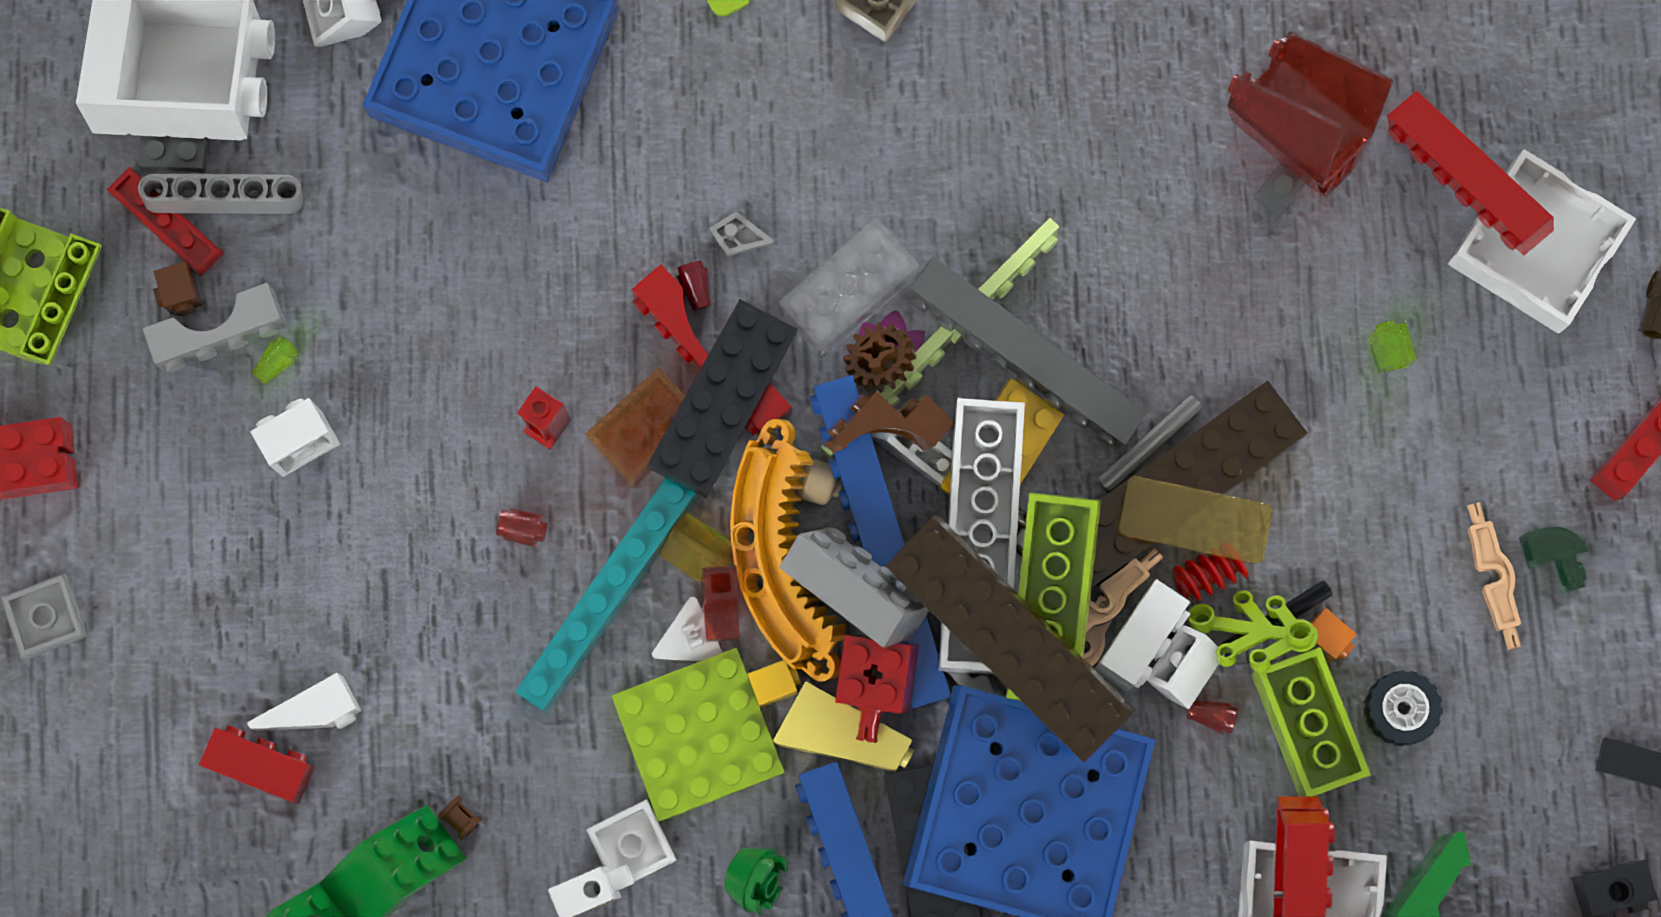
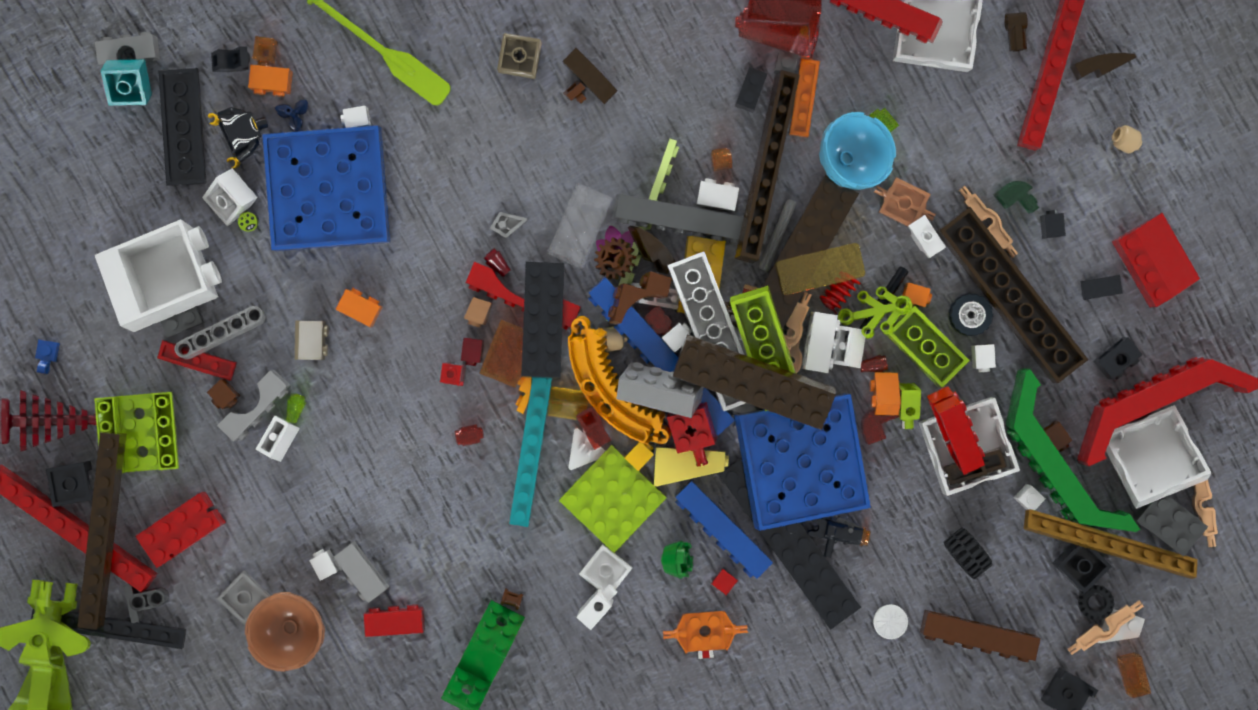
camera: 25 degrees left, 10 degrees up
white slope [247,673,361,731] -> none
white brick [250,398,340,477] -> none
none -> lime tile [238,212,259,232]
none -> nougat rock [245,592,325,672]
none -> white brick [256,416,300,462]
none -> slope [295,321,329,360]
none -> white brick [309,549,339,581]
none -> light grey brick [333,541,389,603]
none -> orange brick [336,287,383,327]
none -> dark red brick [461,338,484,366]
none -> medium nougat slope [464,297,493,327]
none -> light orange slope [515,377,532,414]
none -> dark brown slope [562,48,618,105]
none -> reddish brown tile [563,80,586,104]
none -> dark brown slope [627,225,676,274]
none -> clear red brick [644,306,672,336]
none -> white brick [662,323,692,352]
none -> white brick [696,178,739,212]
none -> clear orange brick [710,148,733,171]
none -> dark brown brick [734,70,800,264]
none -> black brick [735,67,767,113]
none -> orange tile [789,58,820,138]
none -> medium azure rock [819,112,896,190]
none -> clear red brick [861,409,899,445]
none -> orange brick [870,372,901,415]
none -> nougat plate [873,177,936,227]
none -> lime torso [897,383,921,429]
none -> white brick [908,215,946,258]
none -> dark brown brick [936,207,1089,383]
none -> white brick [971,344,996,372]
none -> black brick [1040,210,1066,239]

